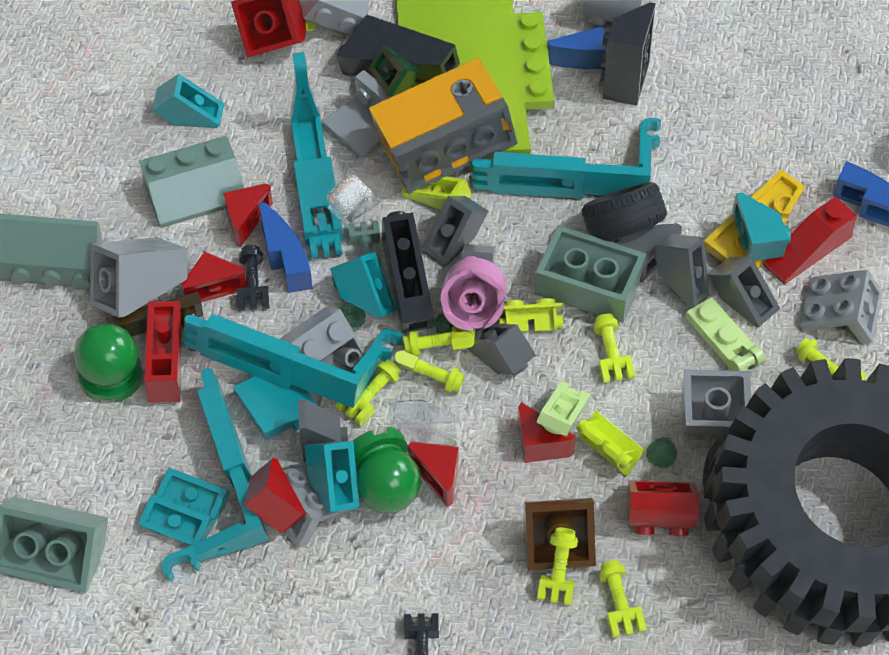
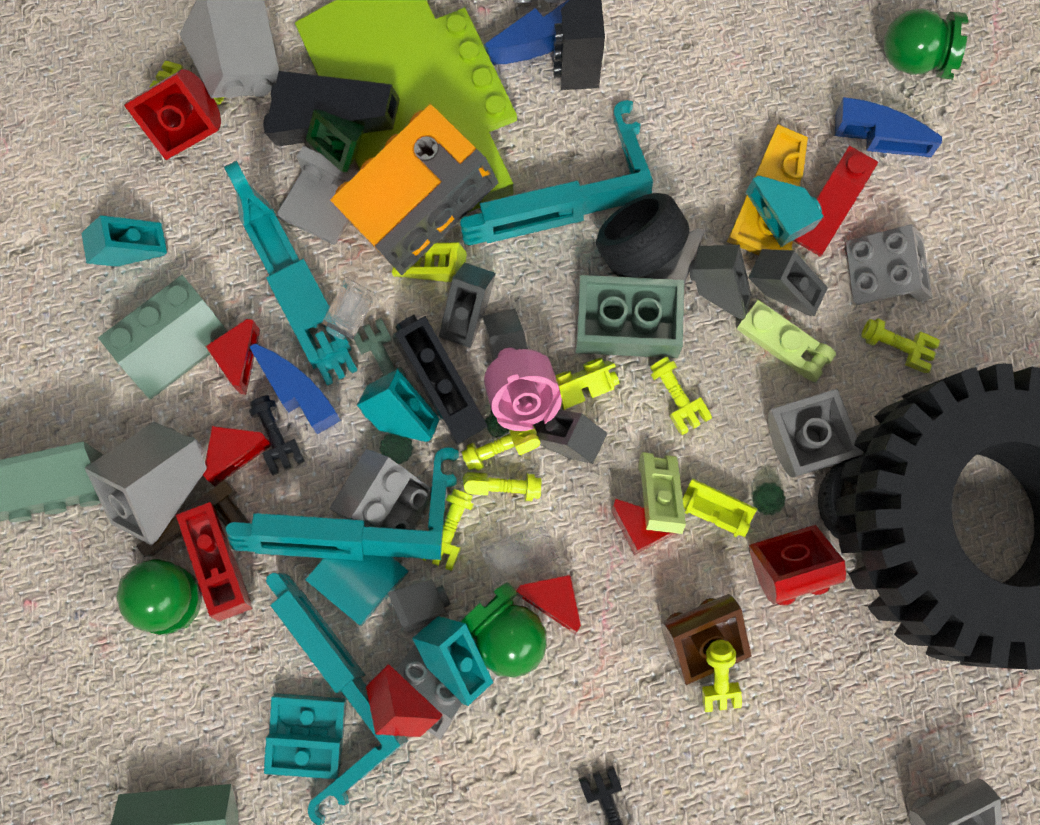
camera: 20 degrees left, 20 degrees up
neon yellow hinge [599,560,646,638] -> none

